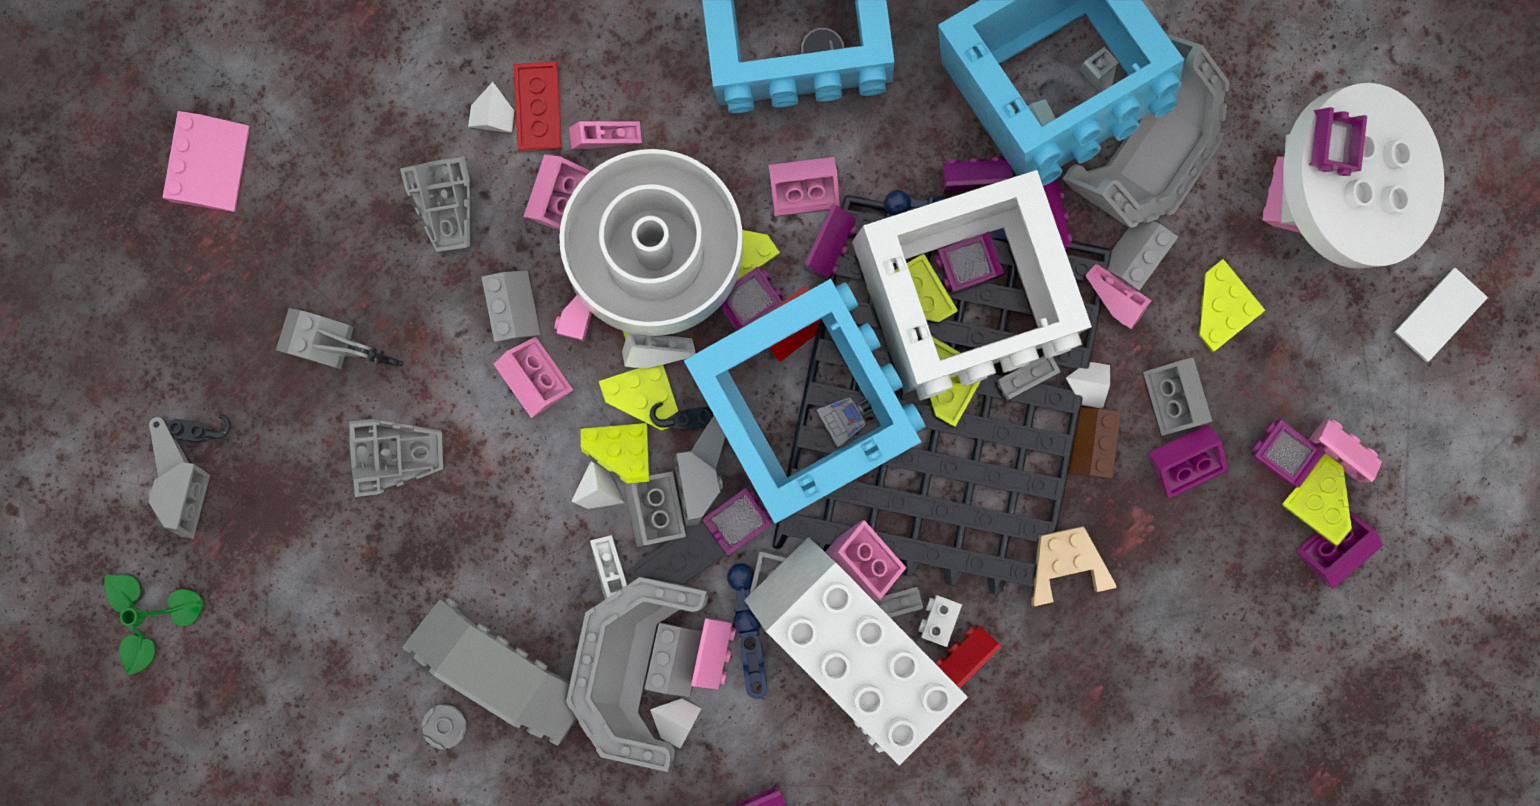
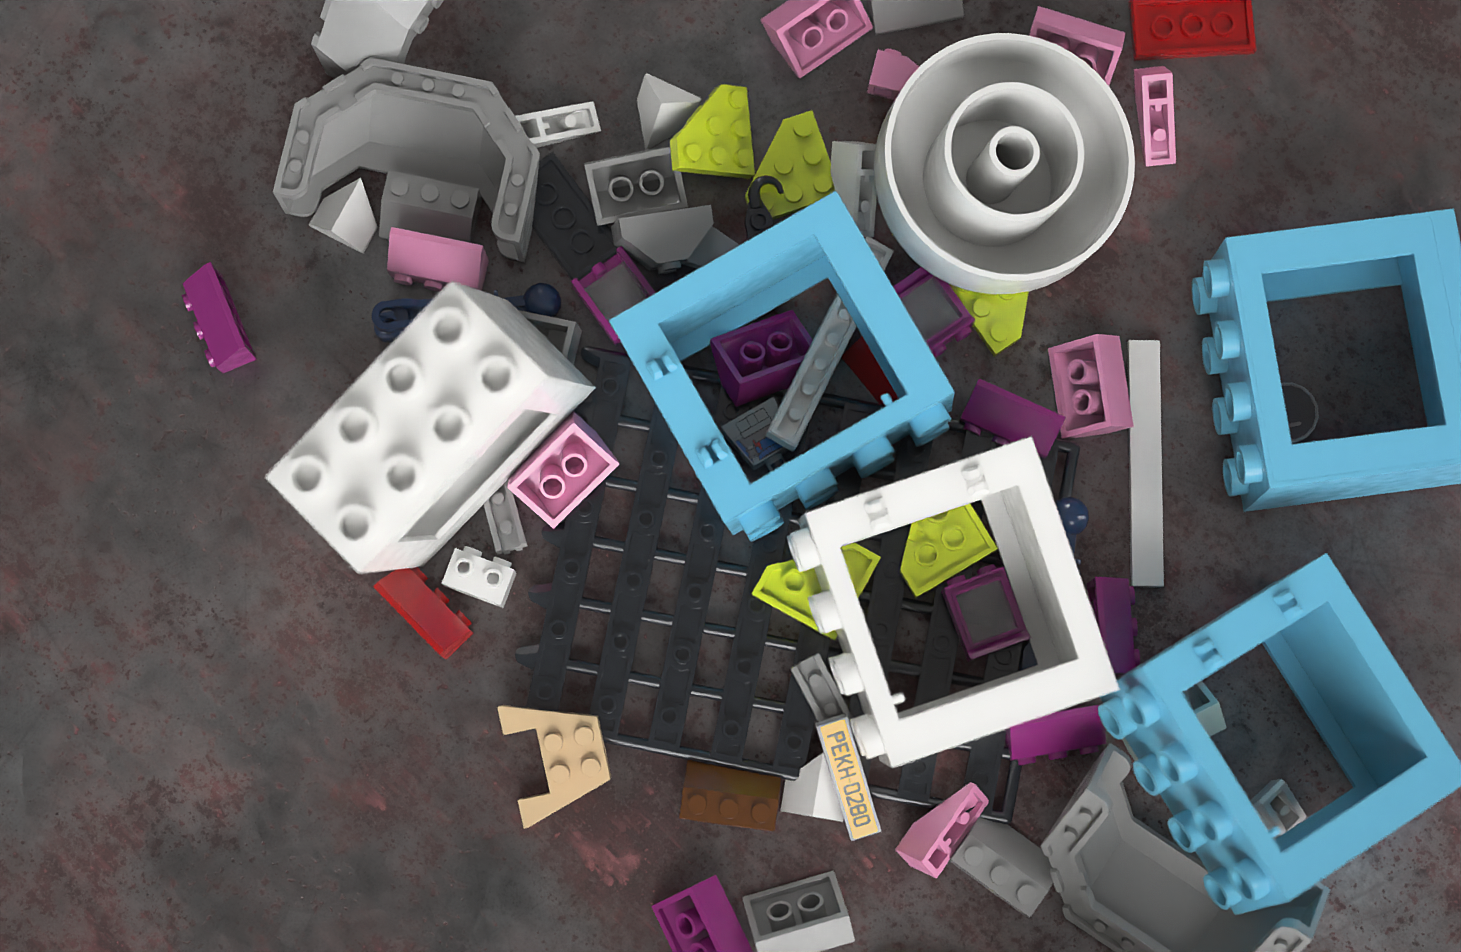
camera: 85 degrees right, 5 degrees down
none -> magenta slope [710,310,813,407]
none -> white tile [765,236,894,451]
none -> tile [815,713,881,841]
none -> white tile [1127,340,1164,588]

